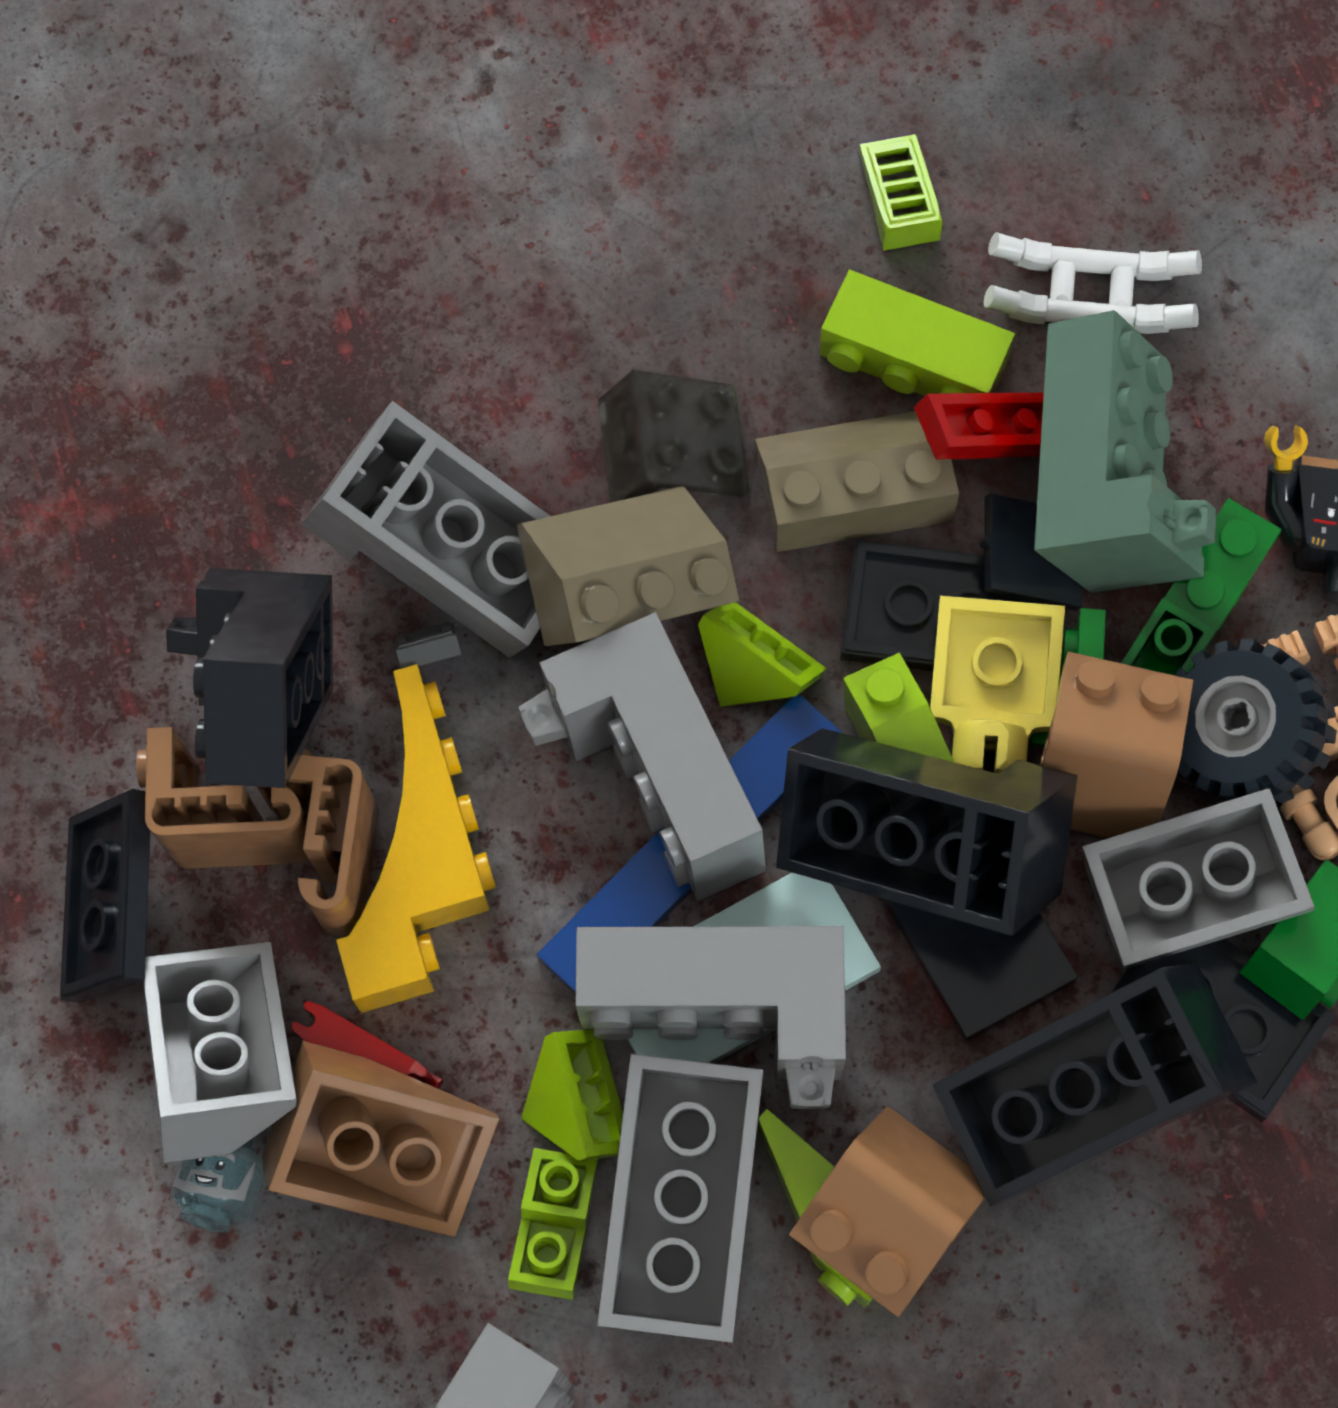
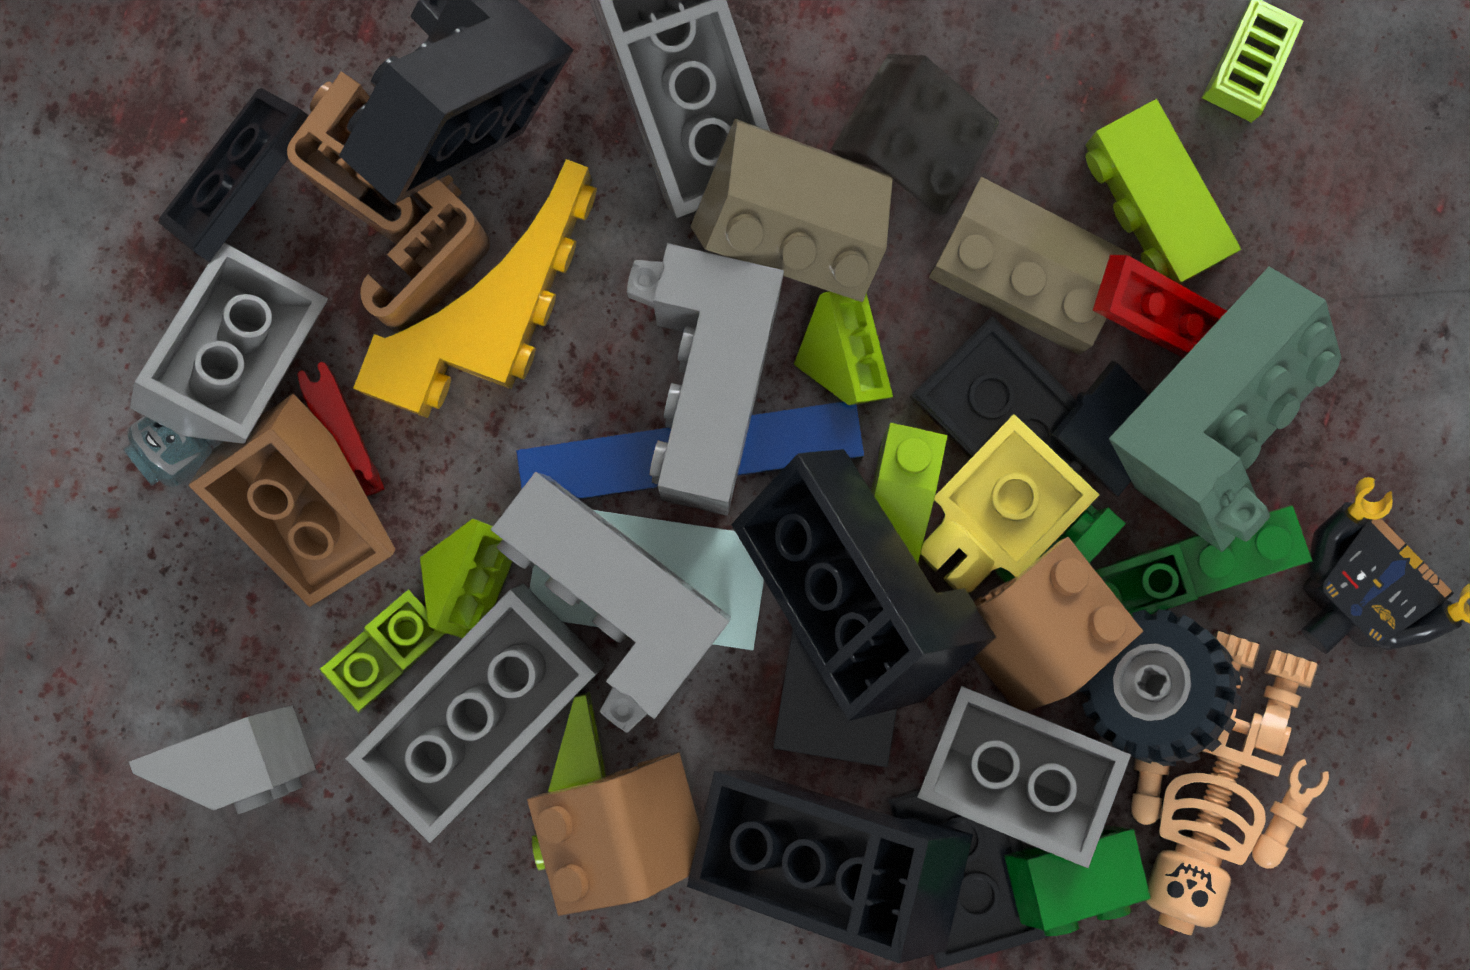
camera: 30 degrees right, 15 degrees up
dark grey tile [394,621,461,669] -> none
white piece [984,232,1202,334] -> none

